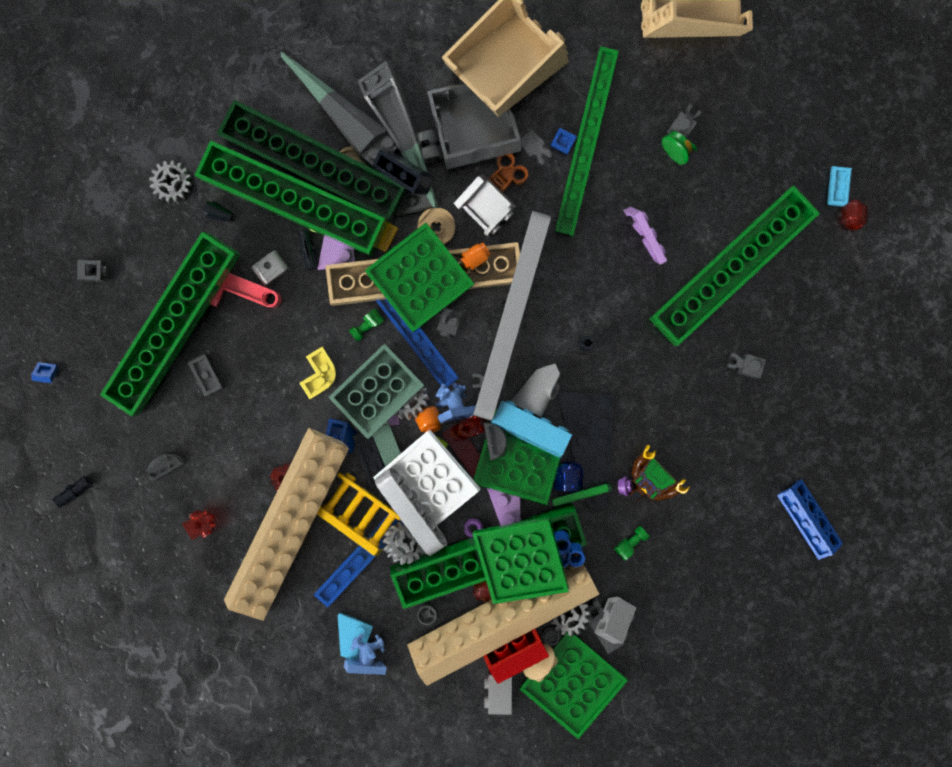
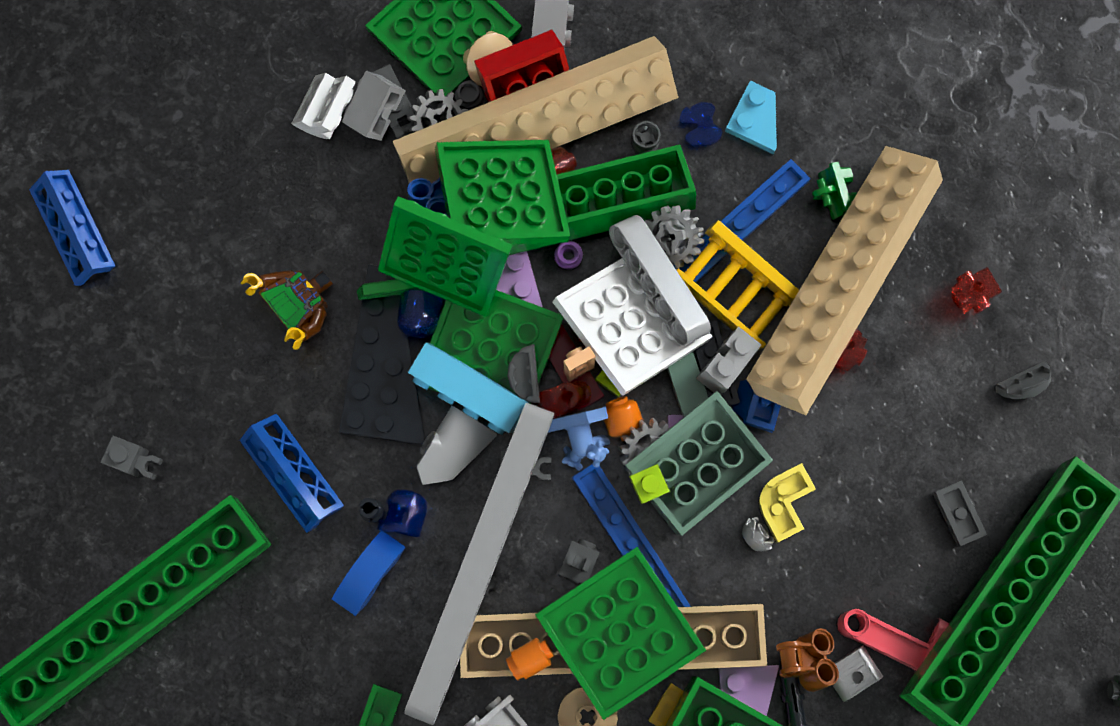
camera: 175 degrees left, 10 degrees down
medium blue piece [344,634,386,675] -> none
green leg [349,308,385,342] -> none
green leg [614,525,650,561] -> none
medium lavender plate [618,477,633,496] -> none
lavender wing [623,207,667,265] -> none
none -> blue fence [239,414,344,533]
none -> white brick [291,73,355,139]
none -> blue brick [332,530,406,616]
none -> clear blue helmet [377,489,427,538]
none -> green plate [378,196,513,317]
none -> light nougat plate [564,346,596,382]
none -> lime plate [629,464,670,504]
none -> clear blue piece [680,102,723,147]
none -> light grey brick [696,326,761,395]
none -> light grey plate [742,517,775,552]
none -> dark orange piece [776,628,839,692]
none -> green hips [812,162,857,220]

